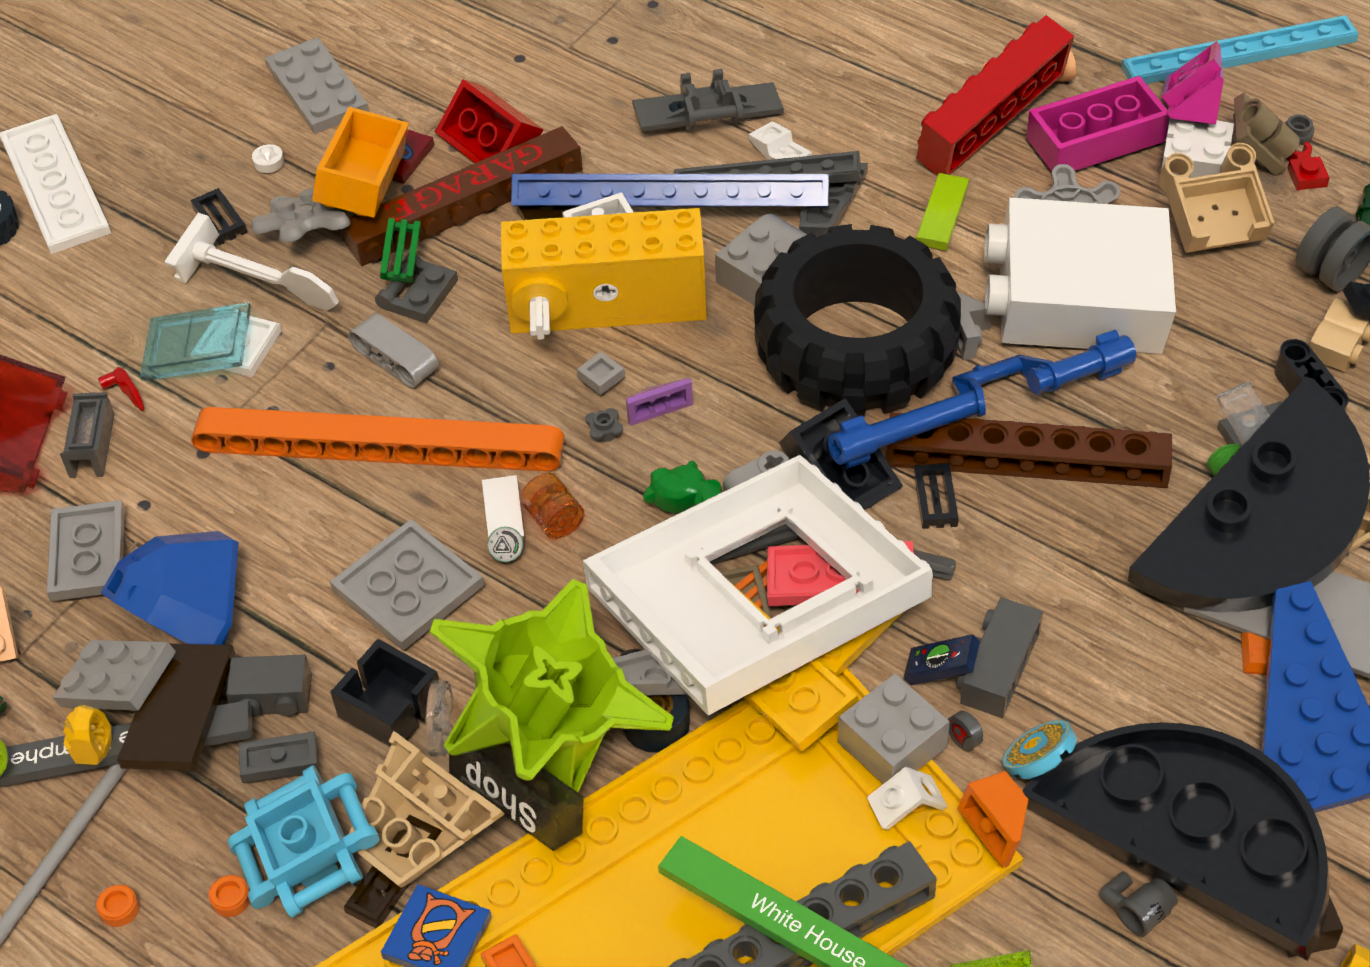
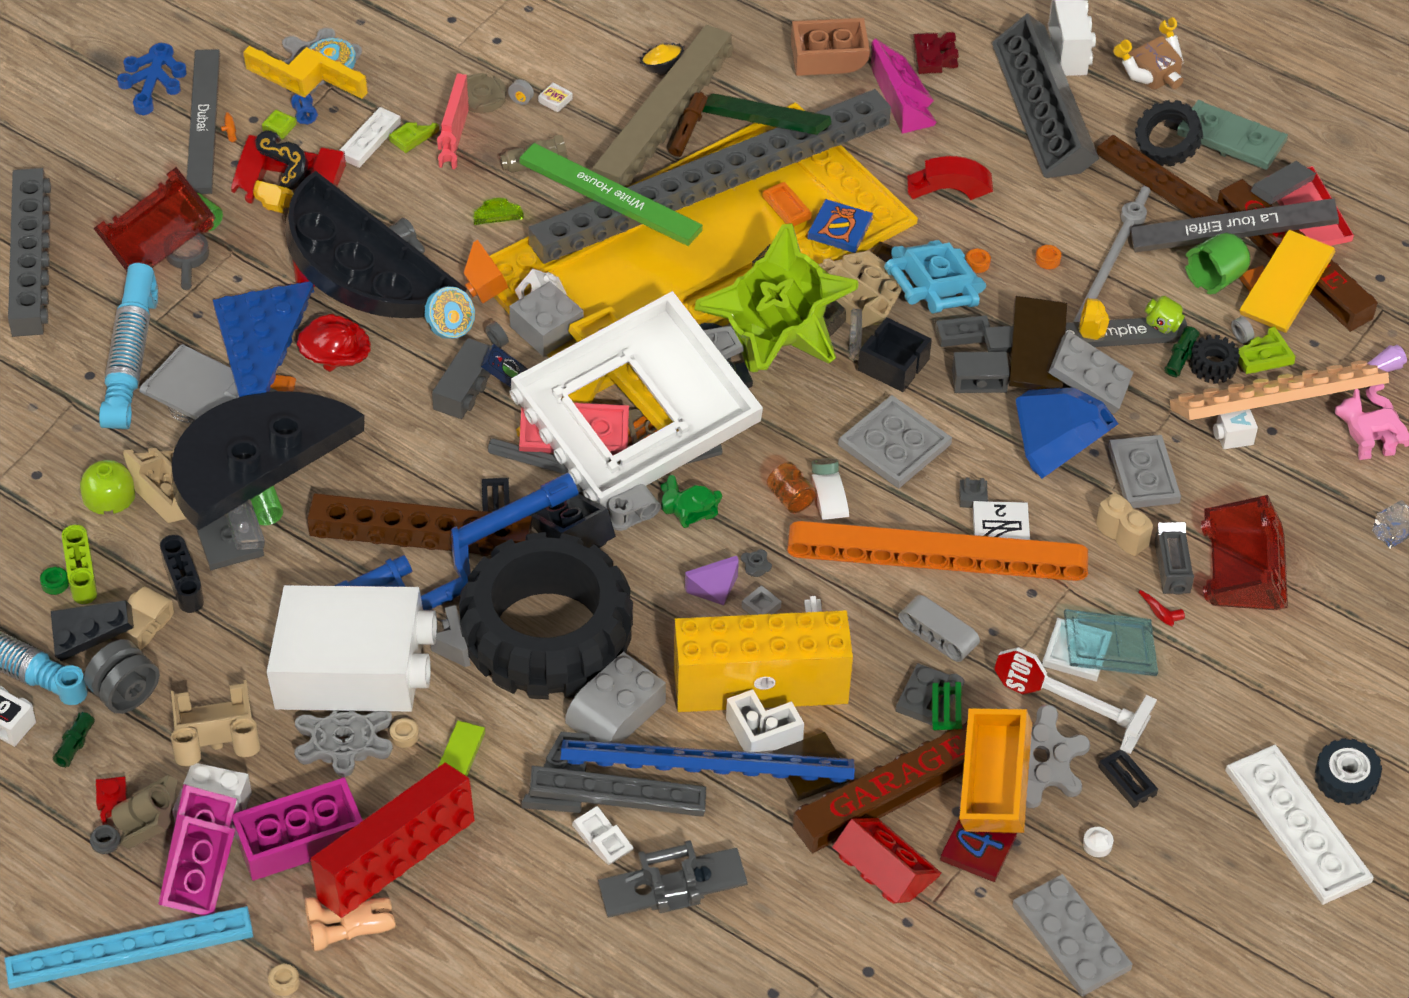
camera: 175 degrees right, 0 degrees up
none -> tan tile [268,964,300,996]
none -> red piece [297,314,371,372]
none -> dark grey tile [959,477,988,508]
none -> white tile [972,501,1030,540]
none -> tan brick [1096,493,1153,556]

